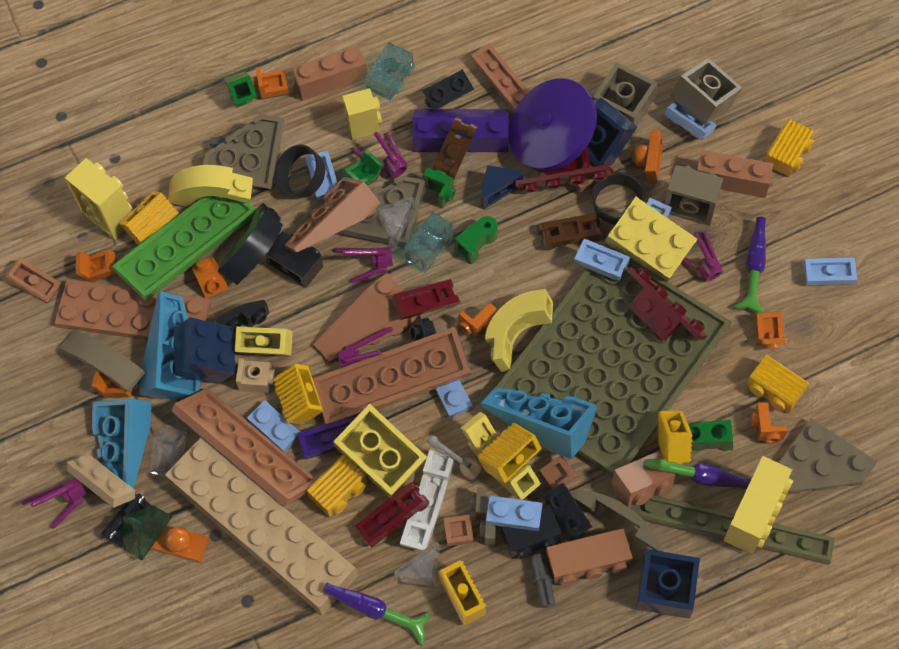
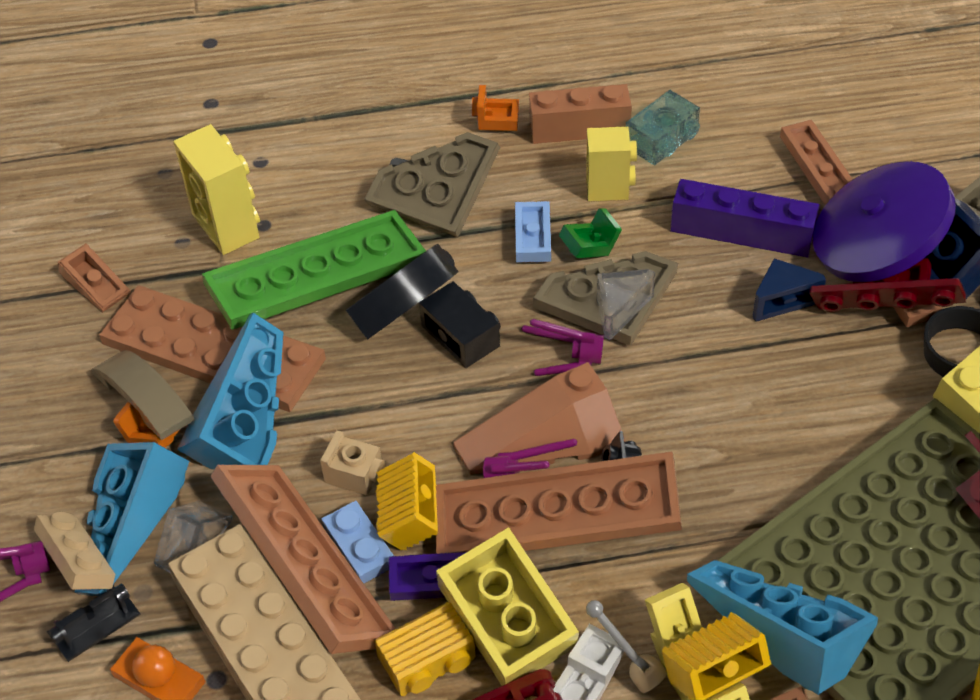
camera: 15 degrees right, 15 degrees down
orange bracket [75,249,115,282] -> none
yellow brick [119,191,179,245] -> none
clear green slope [123,505,172,561] -> none
light yellow arch [167,165,253,207] -> none
dark blue brick [174,317,235,384] -> none
orange bracket [191,256,228,298] -> none
black slope [215,300,270,332] -> none
green brick [224,71,257,105] -> none
light yellow brick [235,327,293,356] -> none
black tyre [274,144,325,198] -> none
nougat wedge [284,177,380,252] -> none
magenta plant [352,132,408,178] -> none
dark red plate [392,279,460,320] -> none
clear light blue brick [404,212,453,273] -> none
black hinge [422,69,474,111] -> none
green bracket [423,167,456,208] -> none
reddish brown plate [433,116,478,179] -> none
light blue plate [434,380,473,419] -> none
green leg [455,216,498,264] -> none
orange bracket [458,303,497,339] -> none
light yellow arch [485,289,553,372] -> none
reddish brown plate [537,213,604,250] -> none
light blue plate [574,239,630,282] -> none

